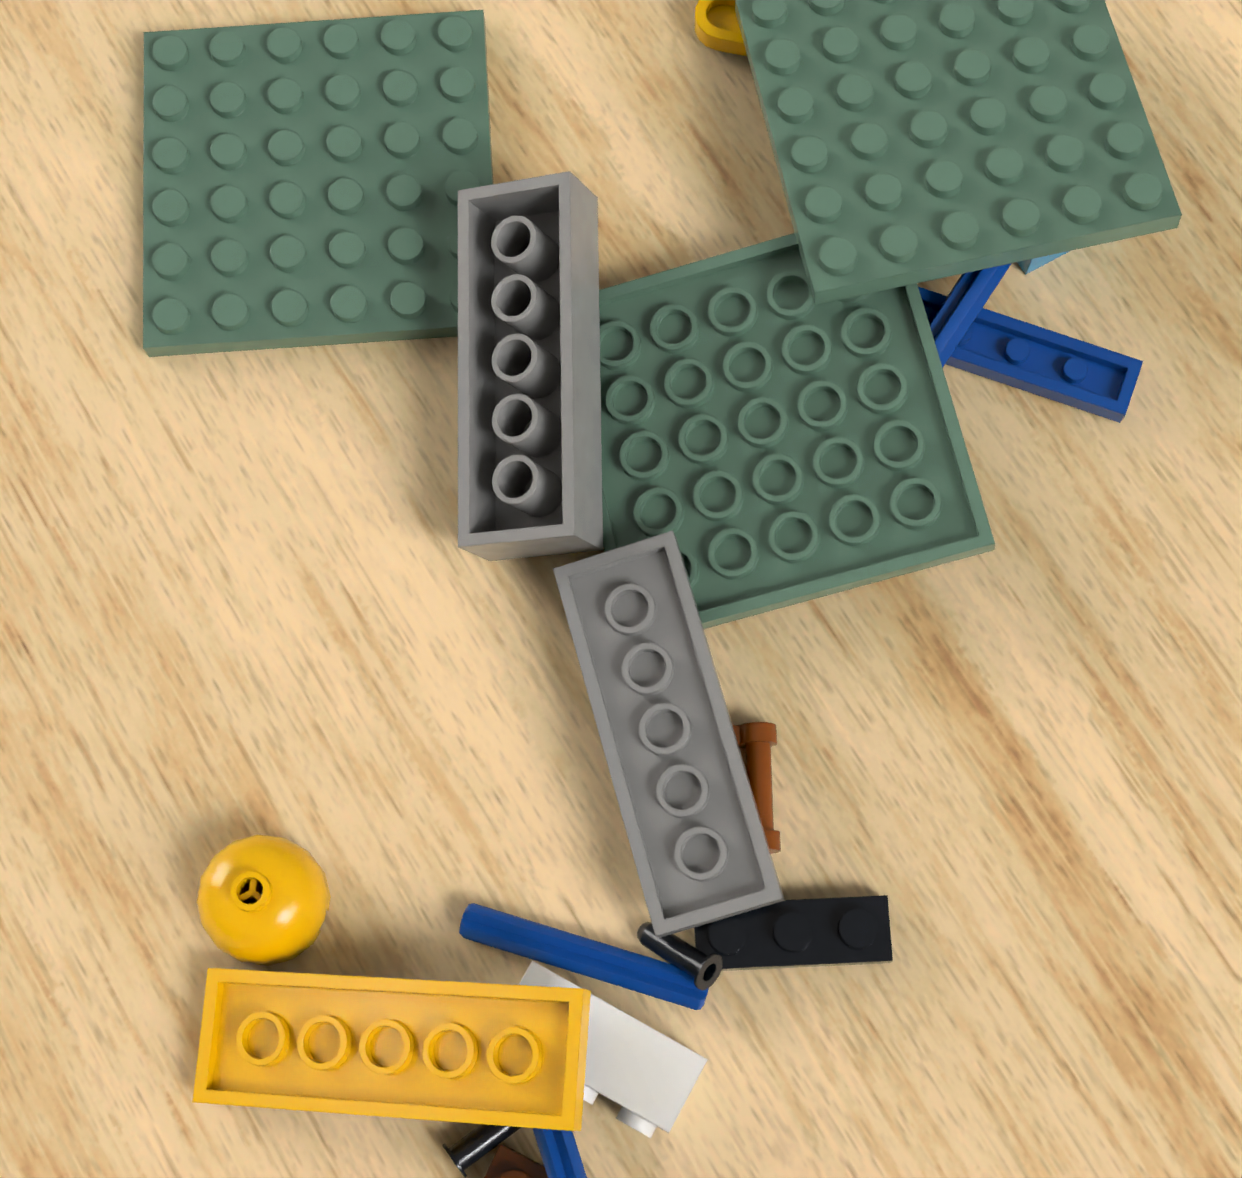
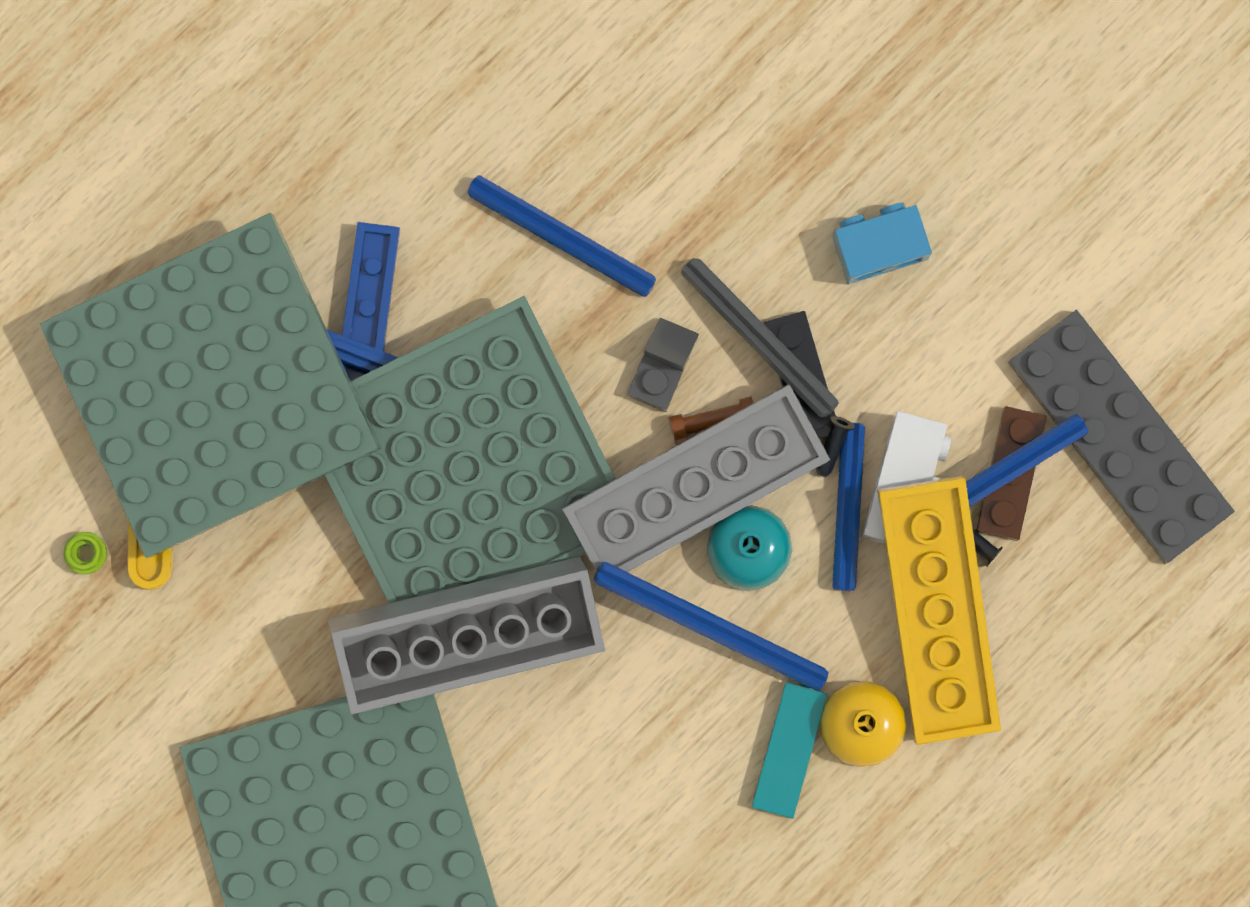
camera: 105 degrees left, 10 degrees up
none -> blue axle [467,175,656,297]
none -> blue axle [594,562,829,691]
none -> dark grey slope [627,318,699,412]
none -> dark grey axle [681,258,839,417]
none -> teal cylinder [707,505,792,591]
none -> teal tile [751,682,827,819]
none -> dark azure brick [833,202,932,285]

